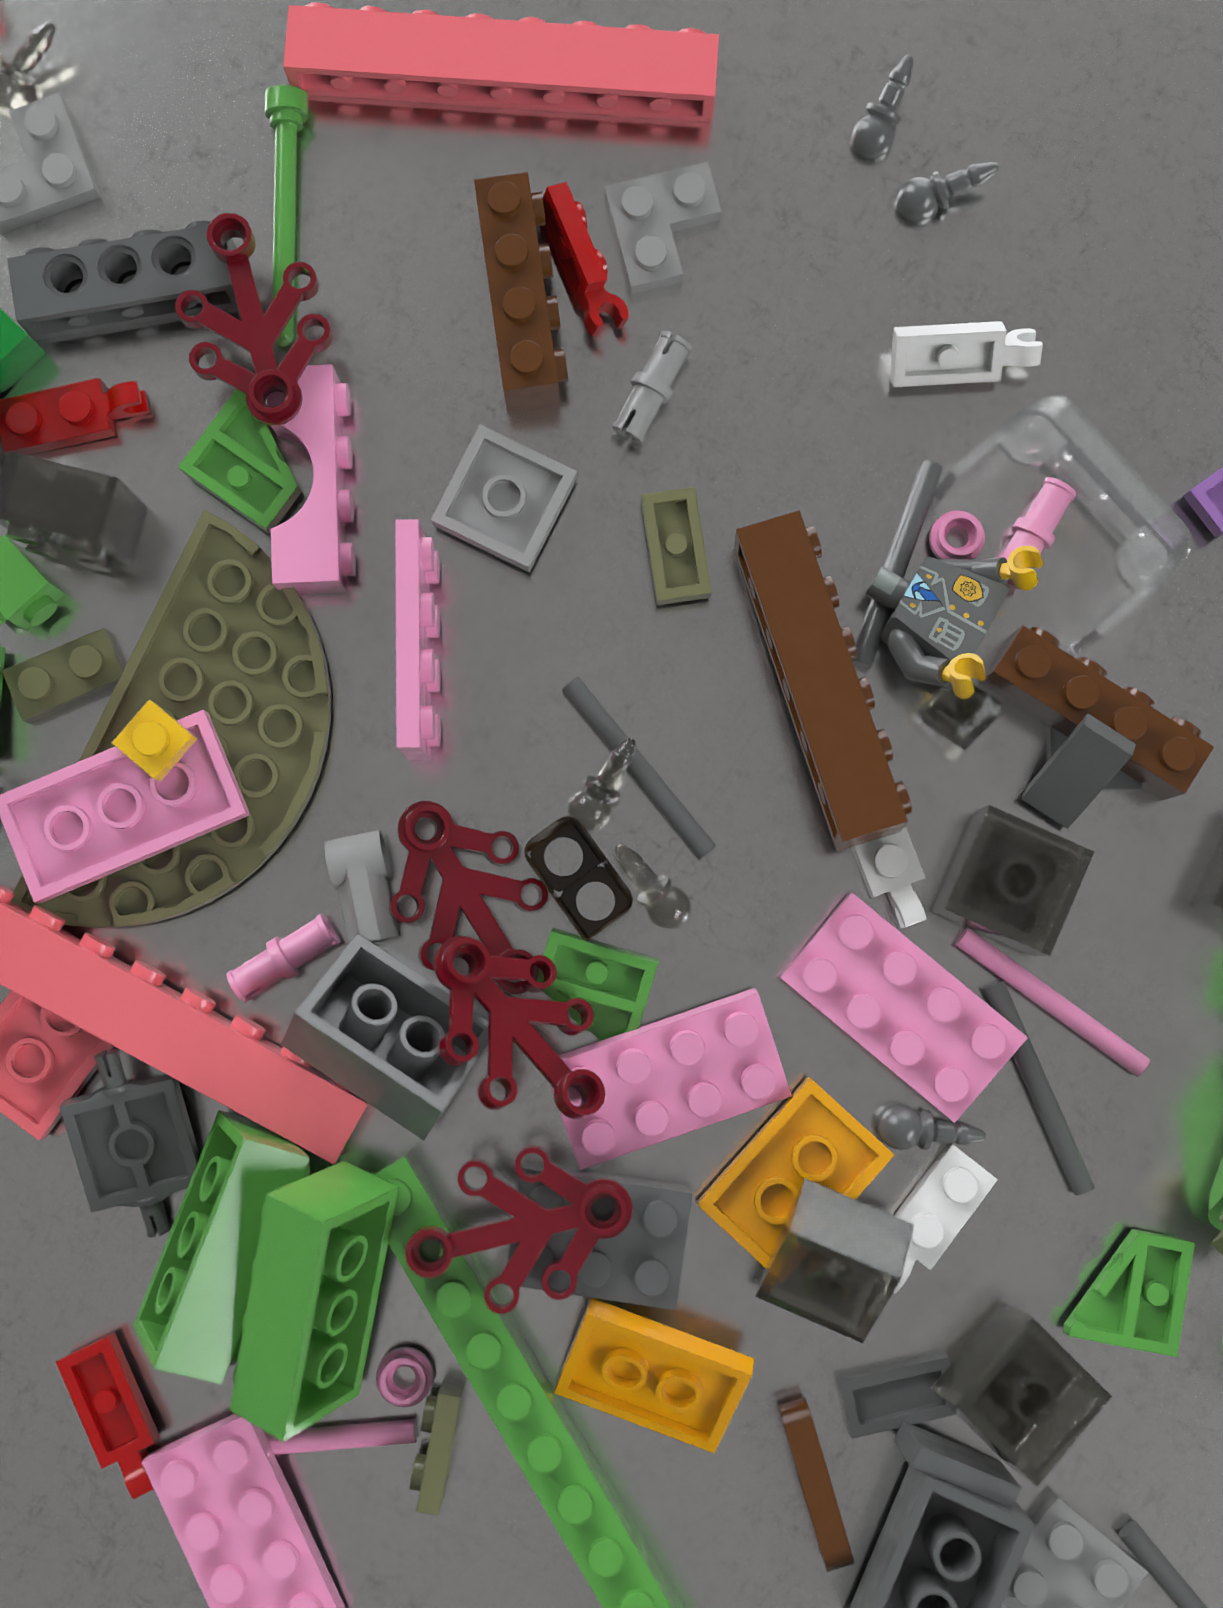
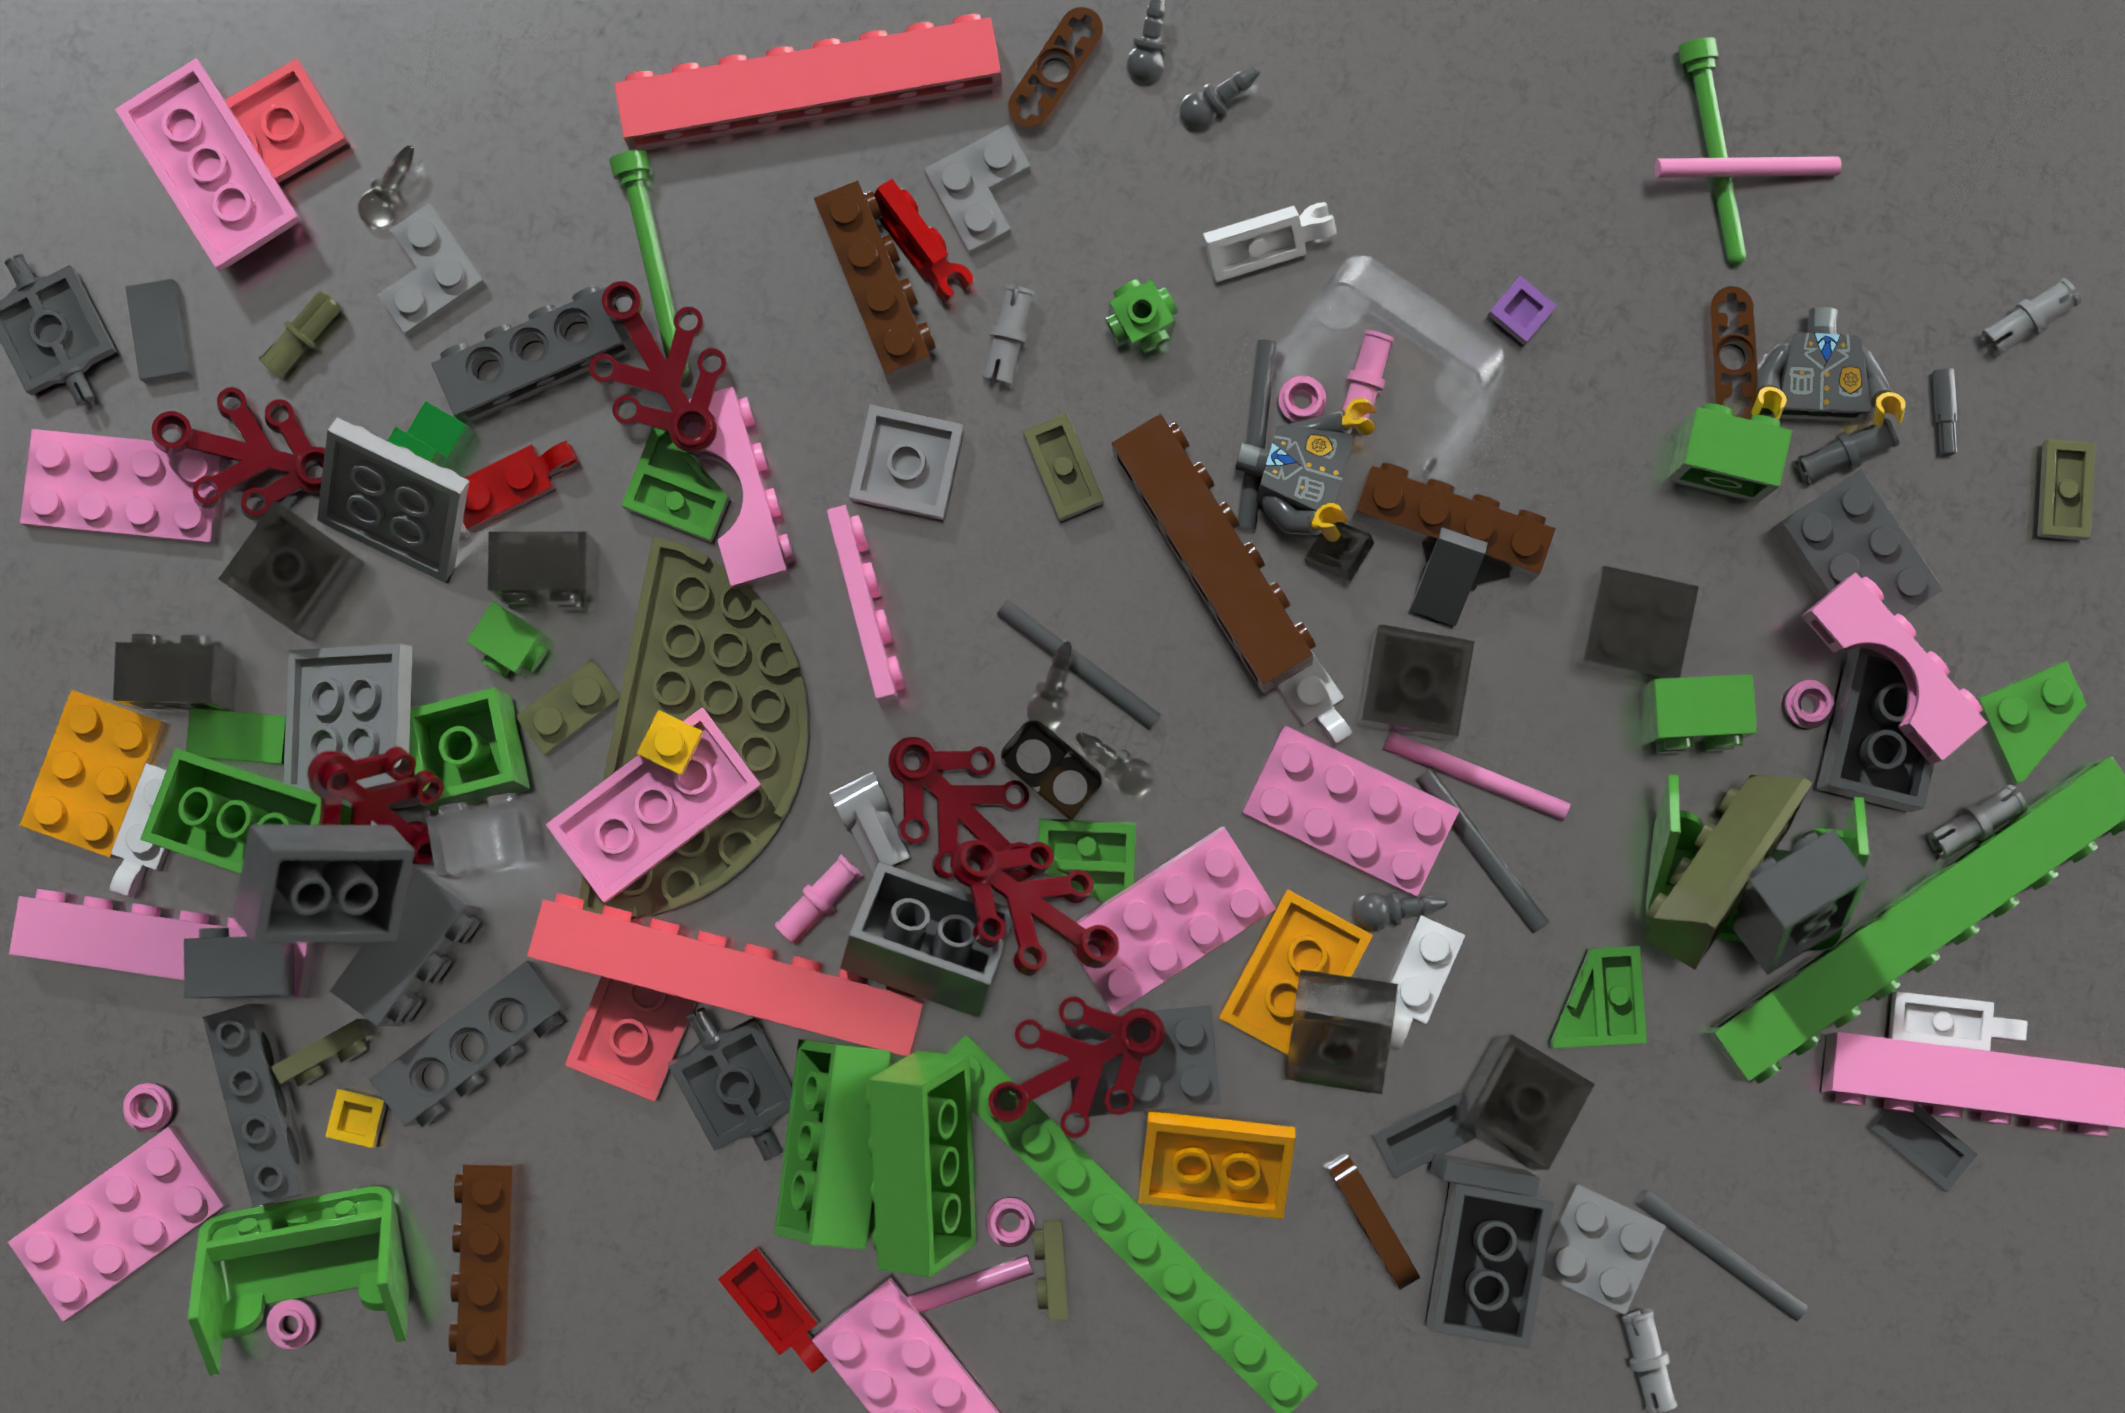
camera: 10 degrees left, 0 degrees up
none -> reddish brown beam [1008,7,1103,133]
none -> bright green brick [1105,279,1178,354]

